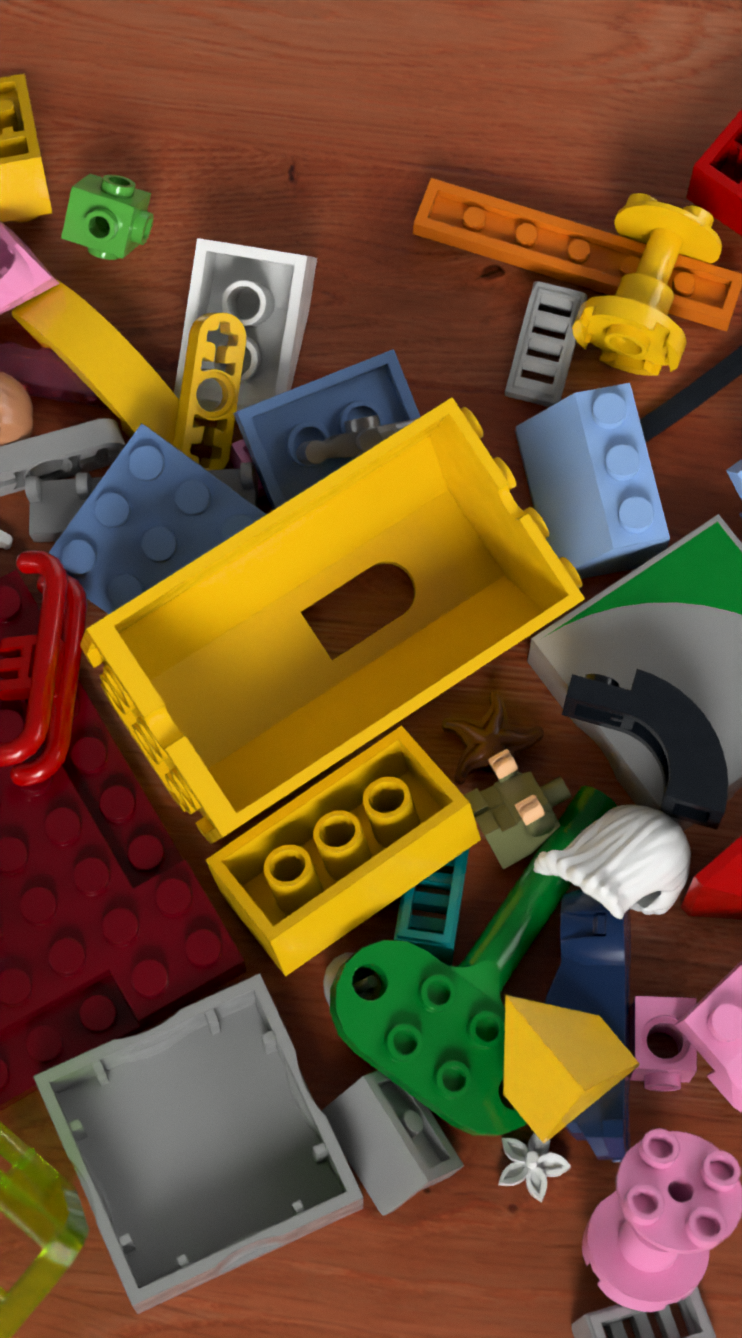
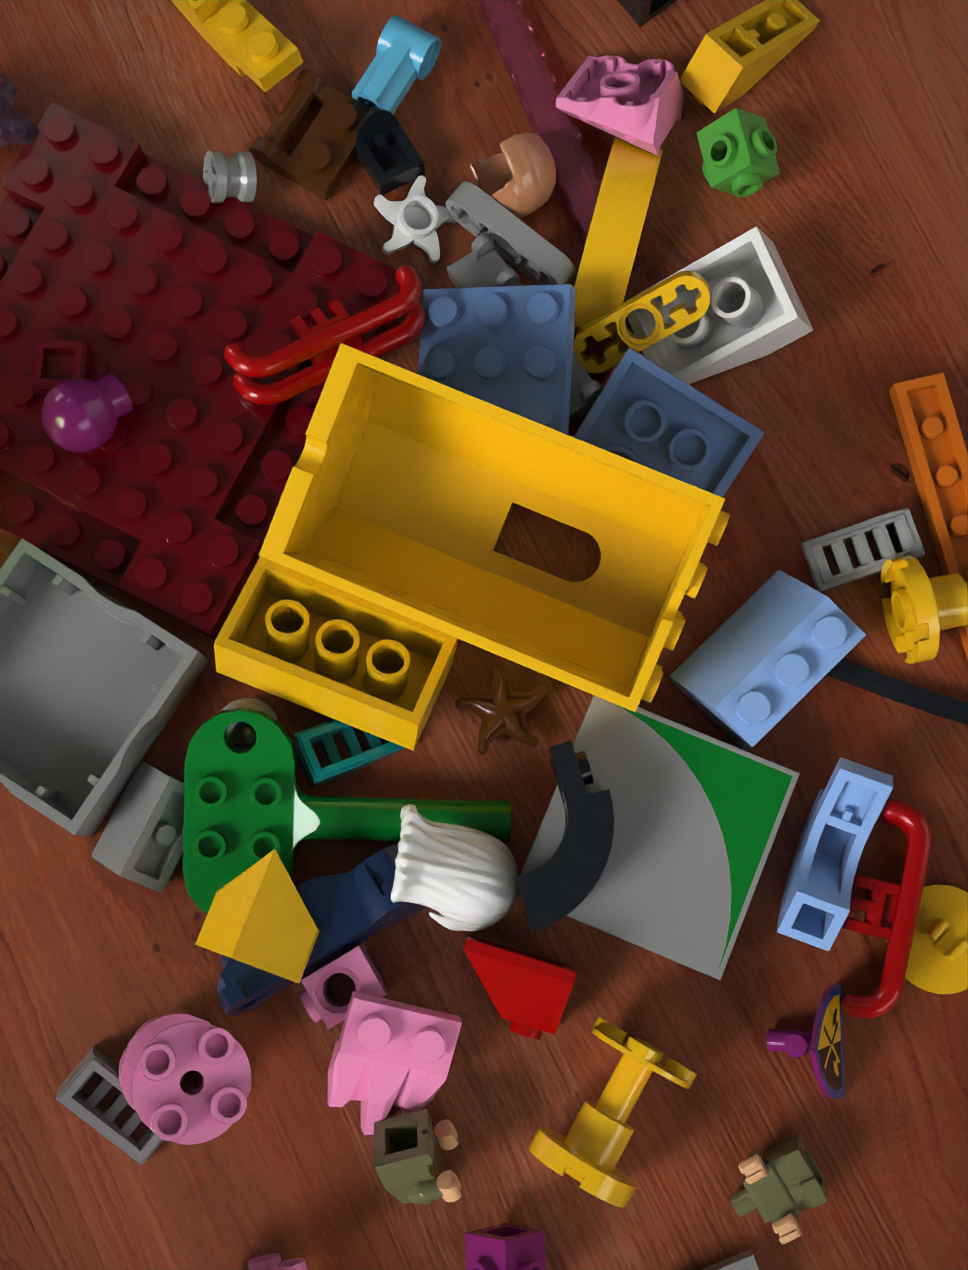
camera: 60 degrees right, 10 degrees up
flat silver piece [296,415,420,465] -> none
olive piece [464,749,572,869] -> none
white plant [499,1133,571,1203] -> none

